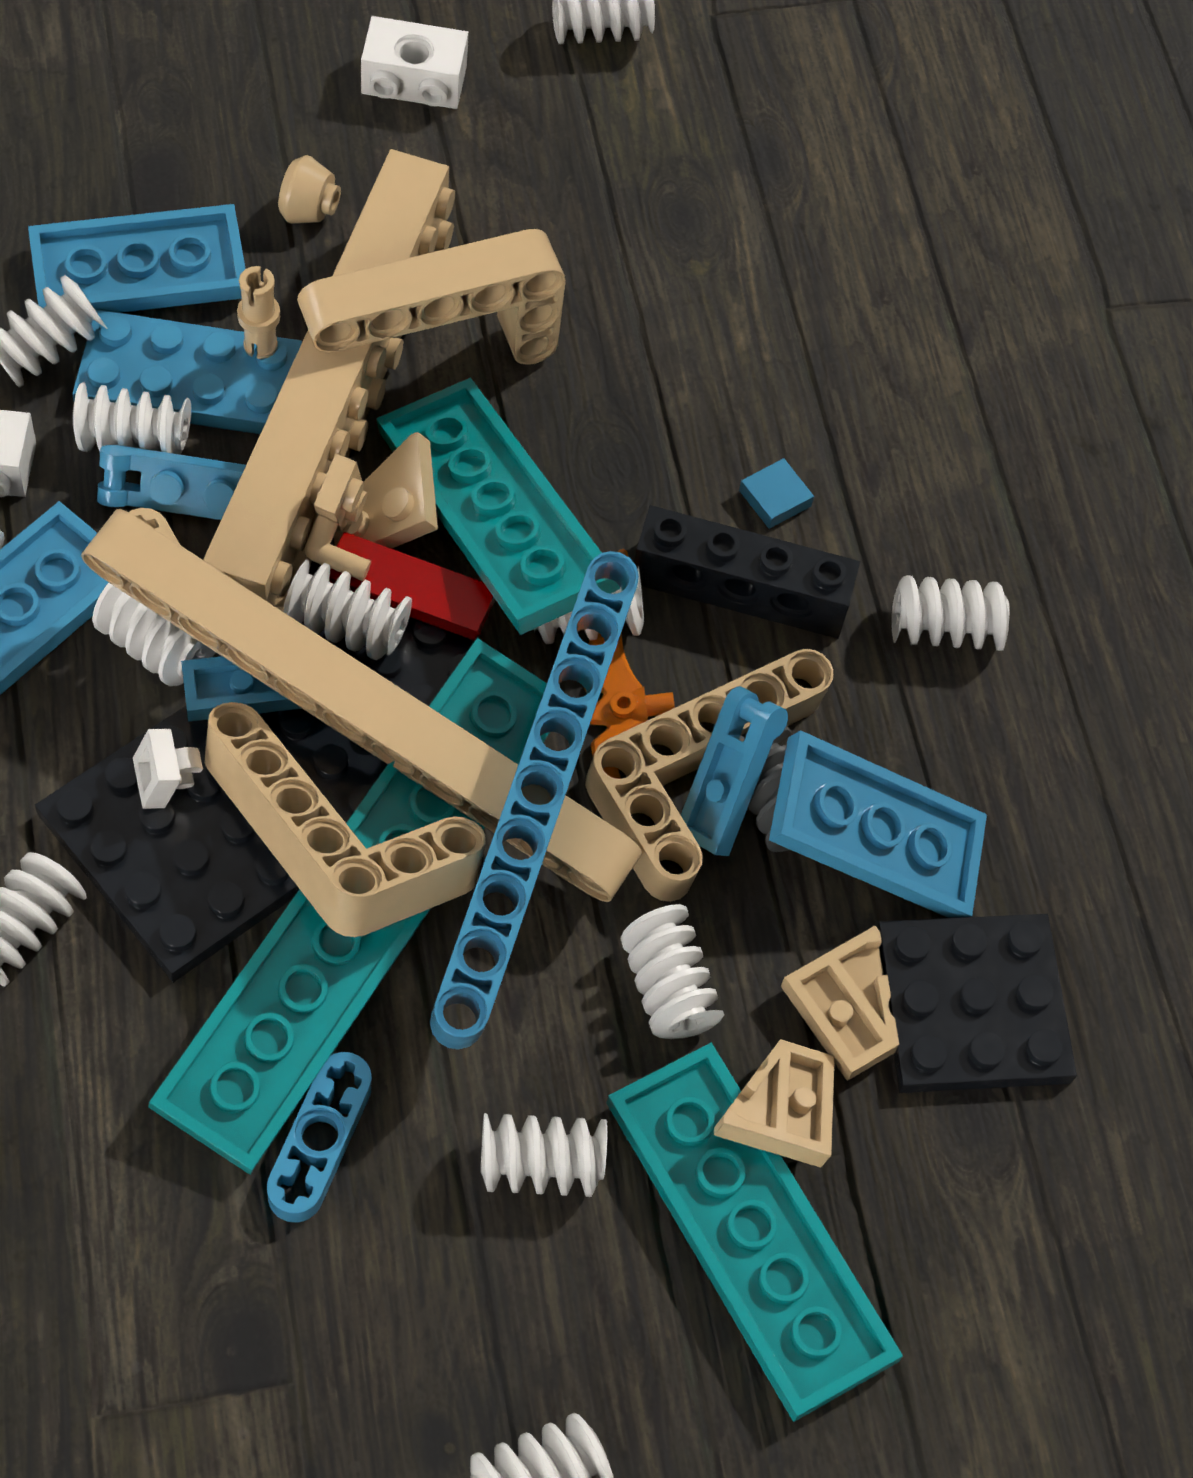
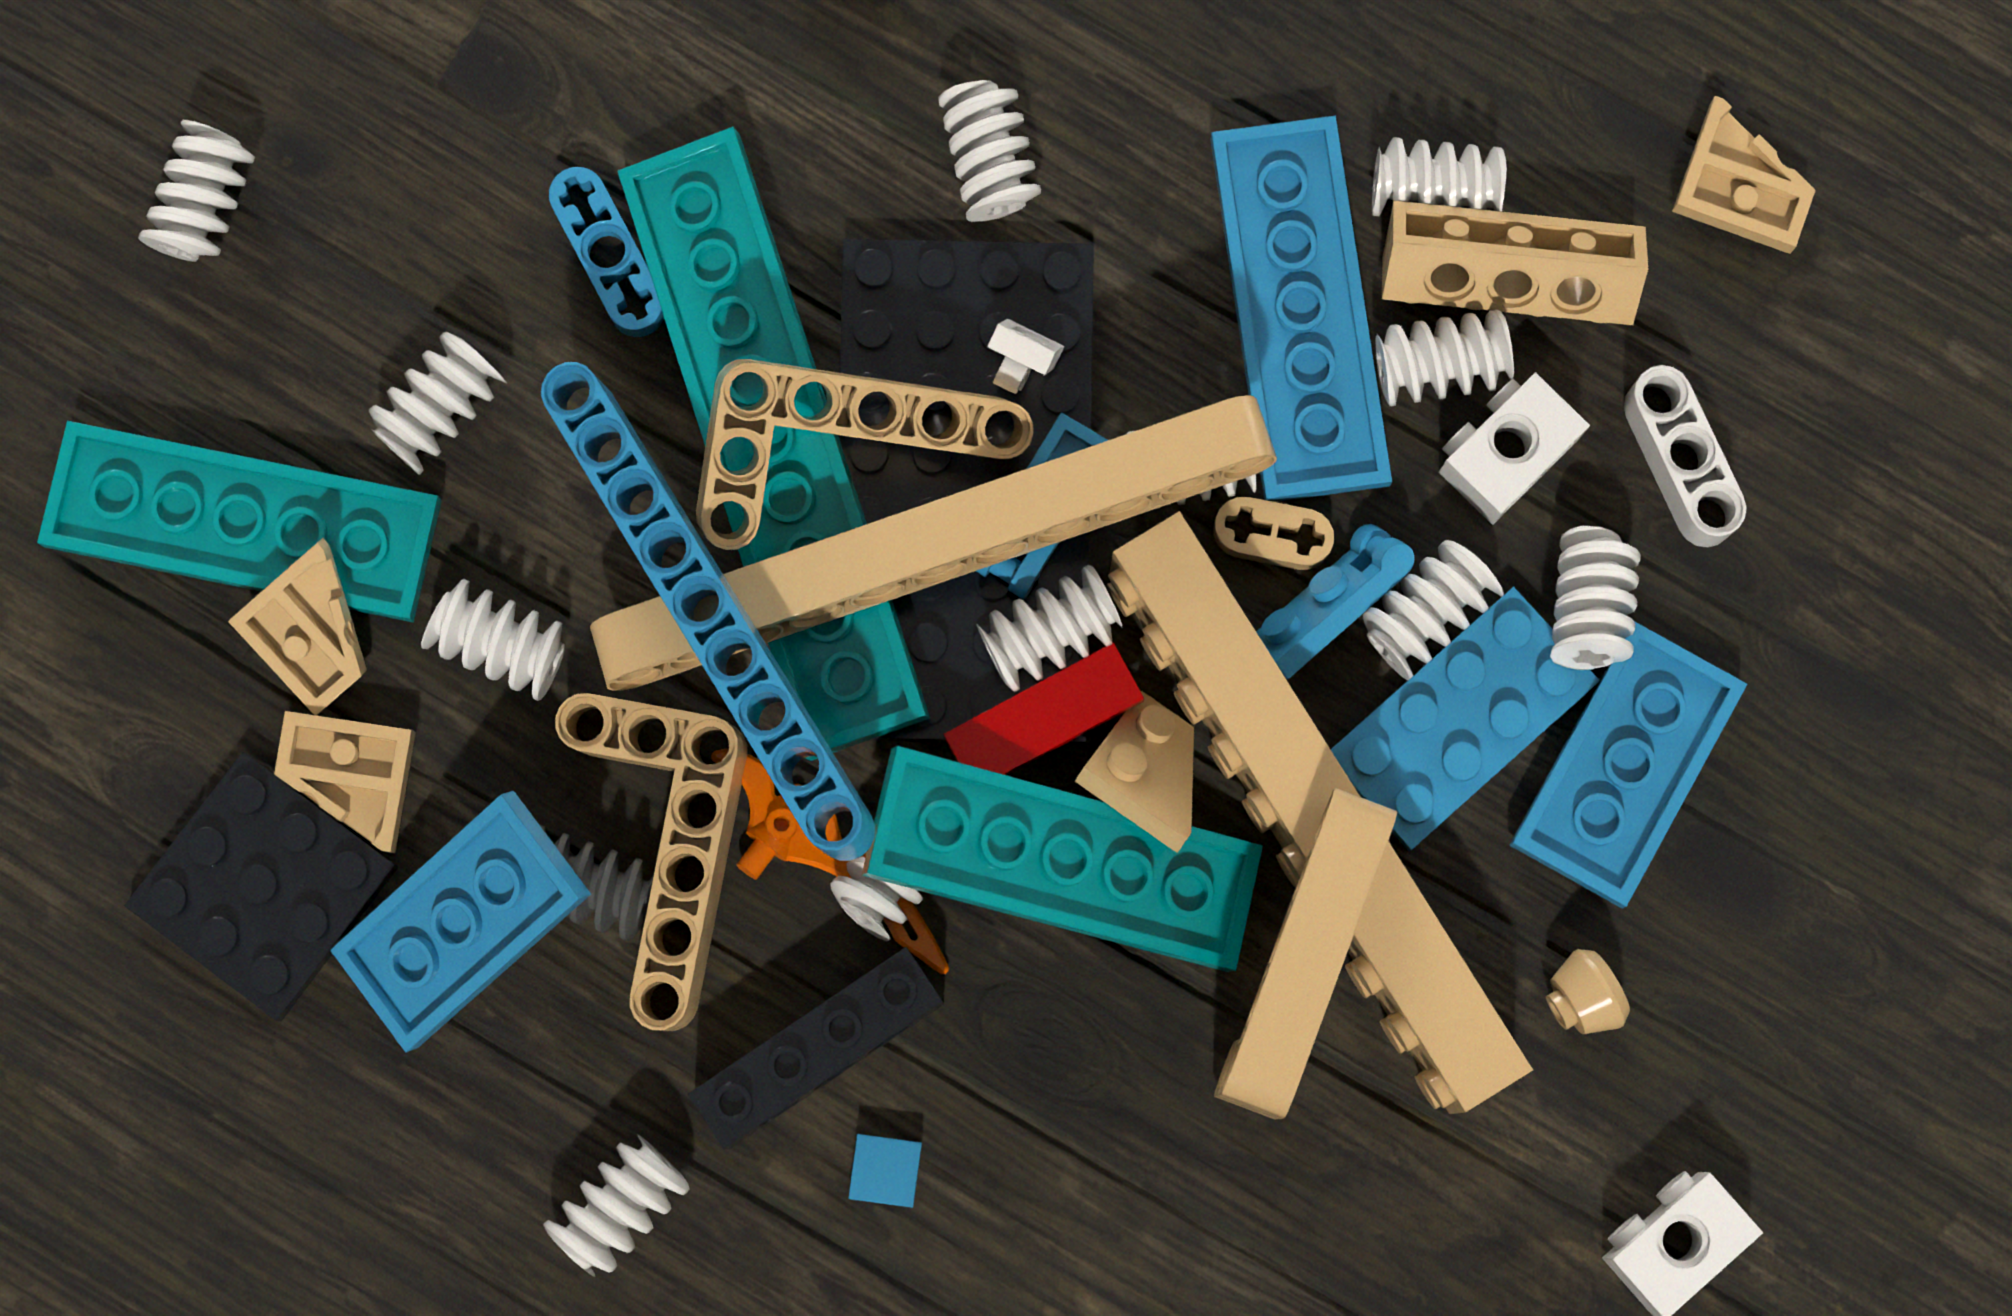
camera: 140 degrees right, 20 degrees up
tan pin [237,266,280,359] -> none
tan plate [304,453,371,581] -> none
dark azure plate [681,686,788,856] -> none

